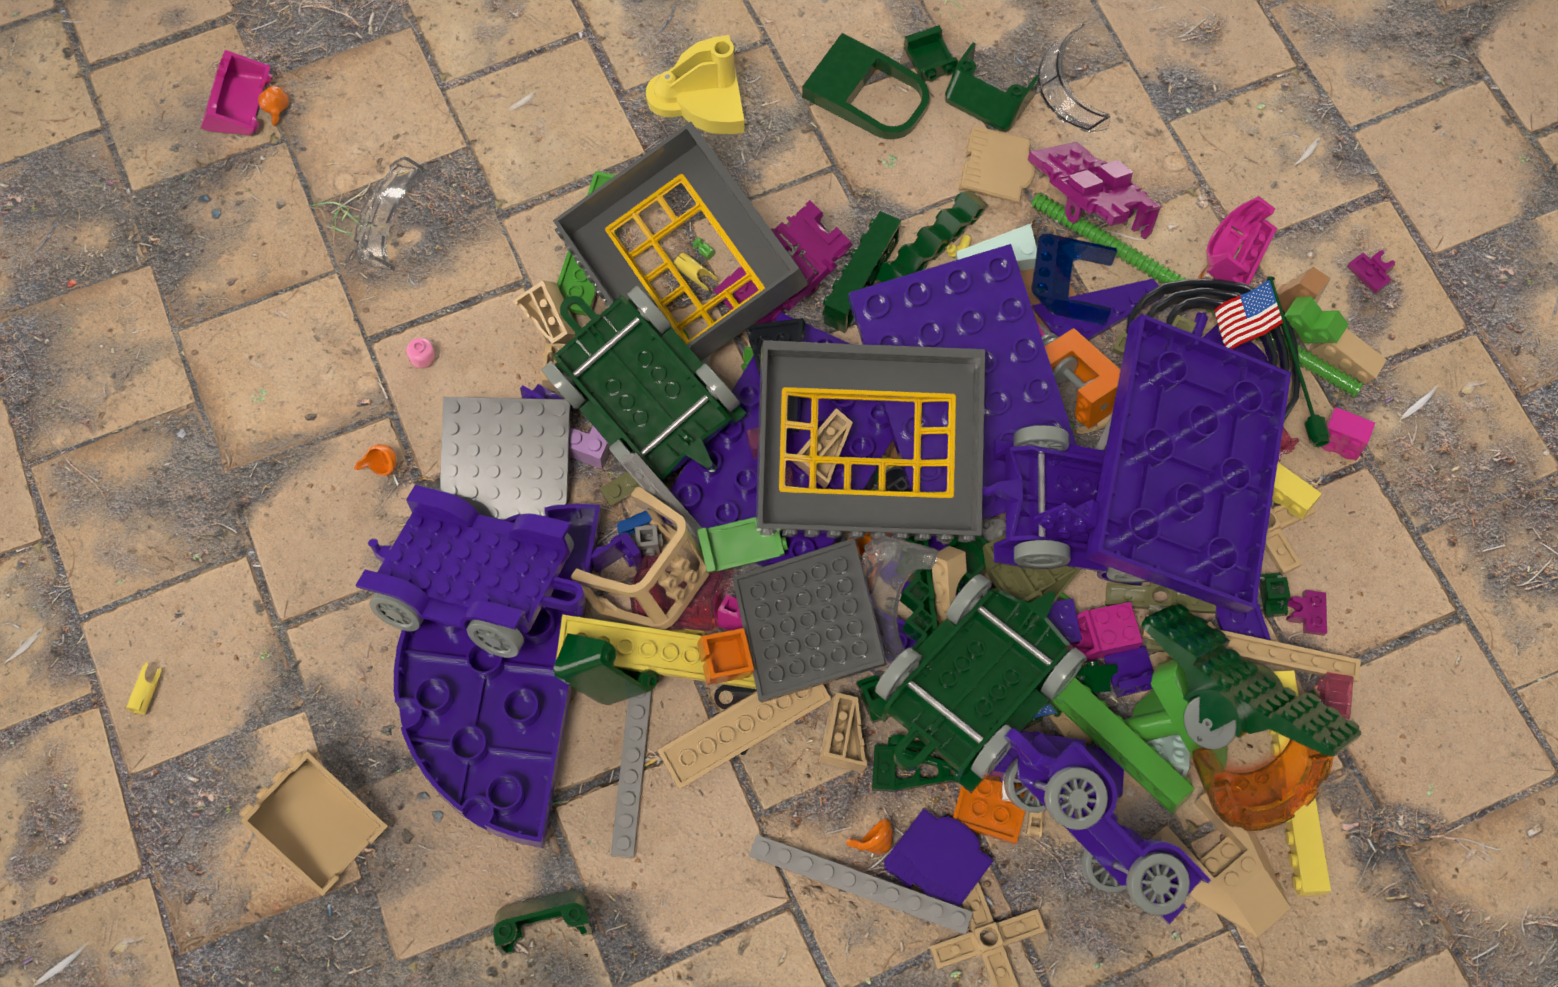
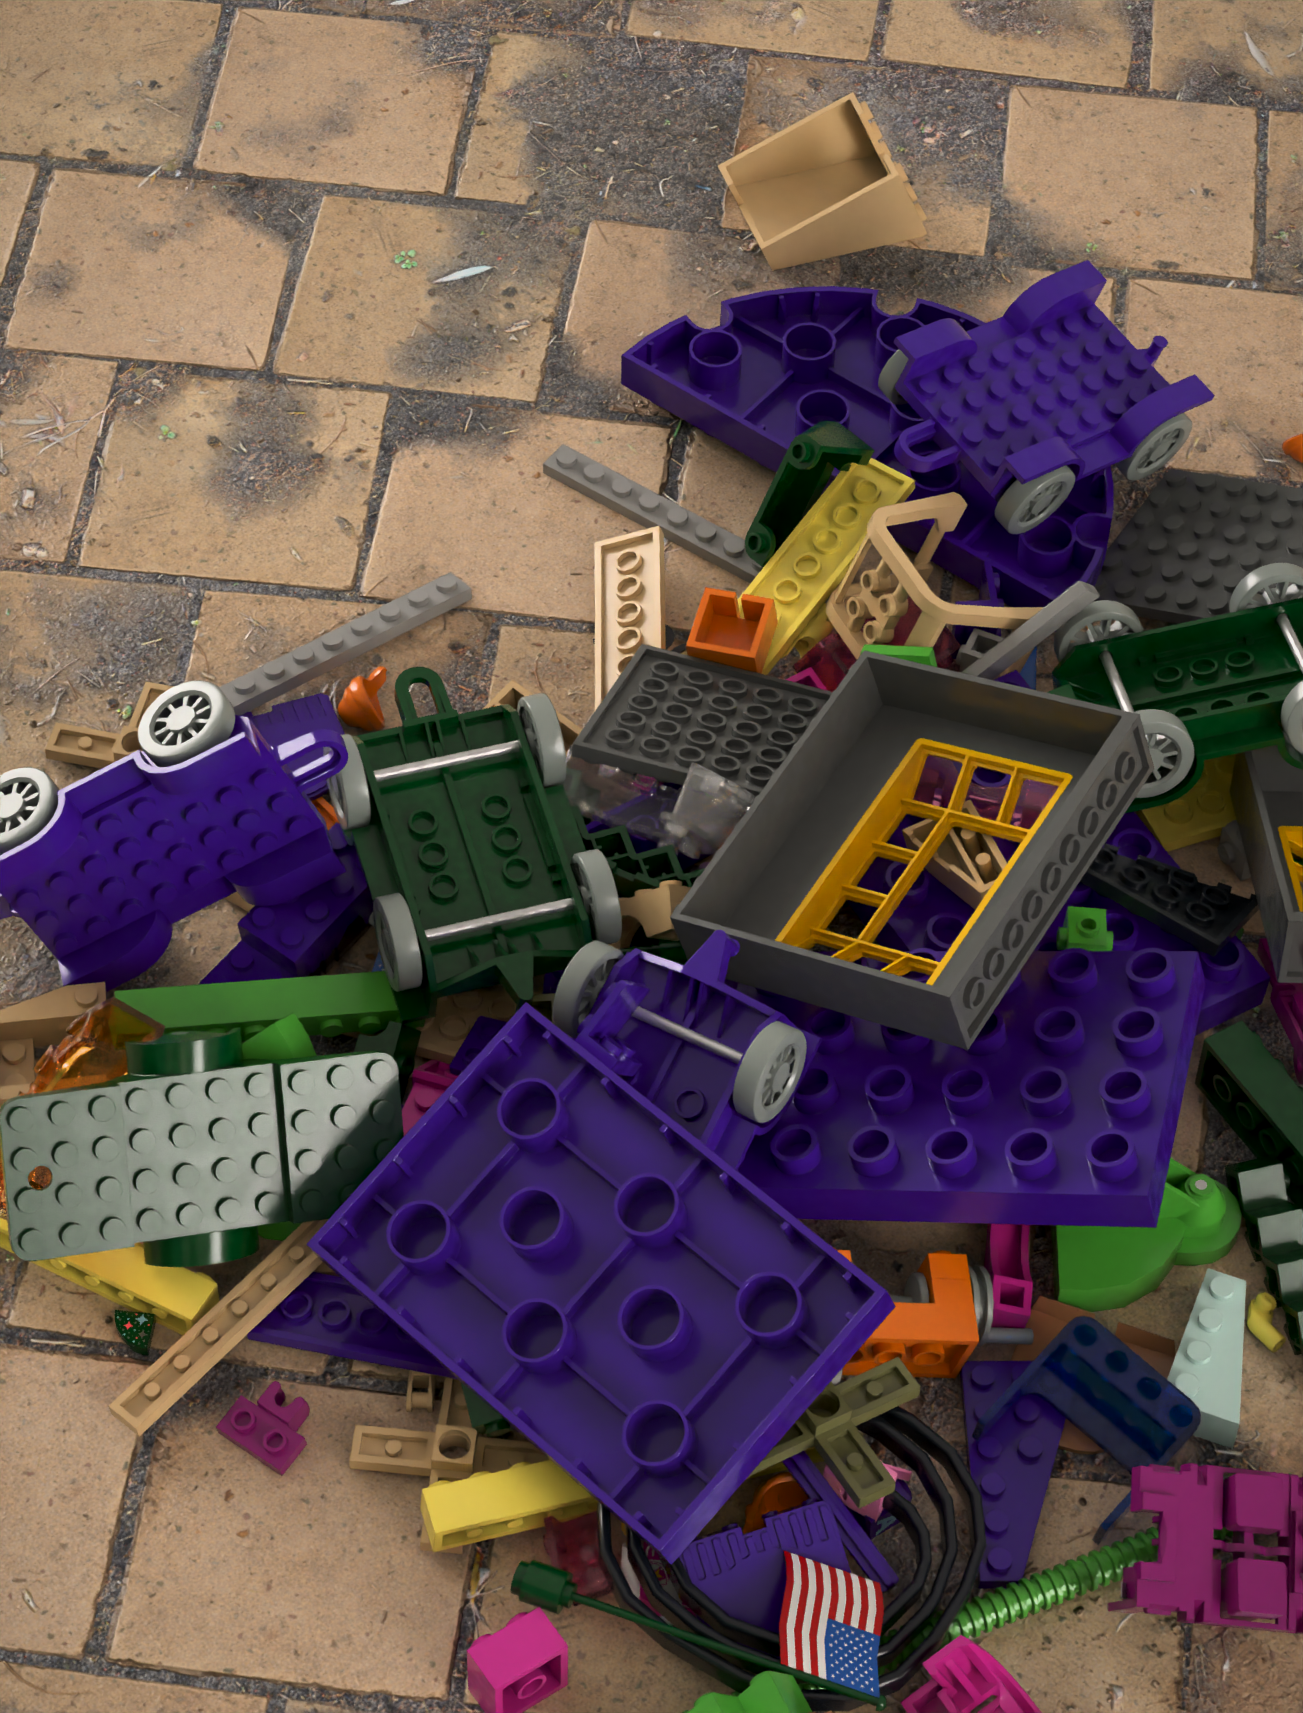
camera: 120 degrees right, 15 degrees down
light yellow piece [126,662,162,715] -> none
dark green windscreen [493,890,593,956] -> none
dark green brick [1259,573,1291,618] -> none
clear pink brick [1317,672,1354,720] -> none

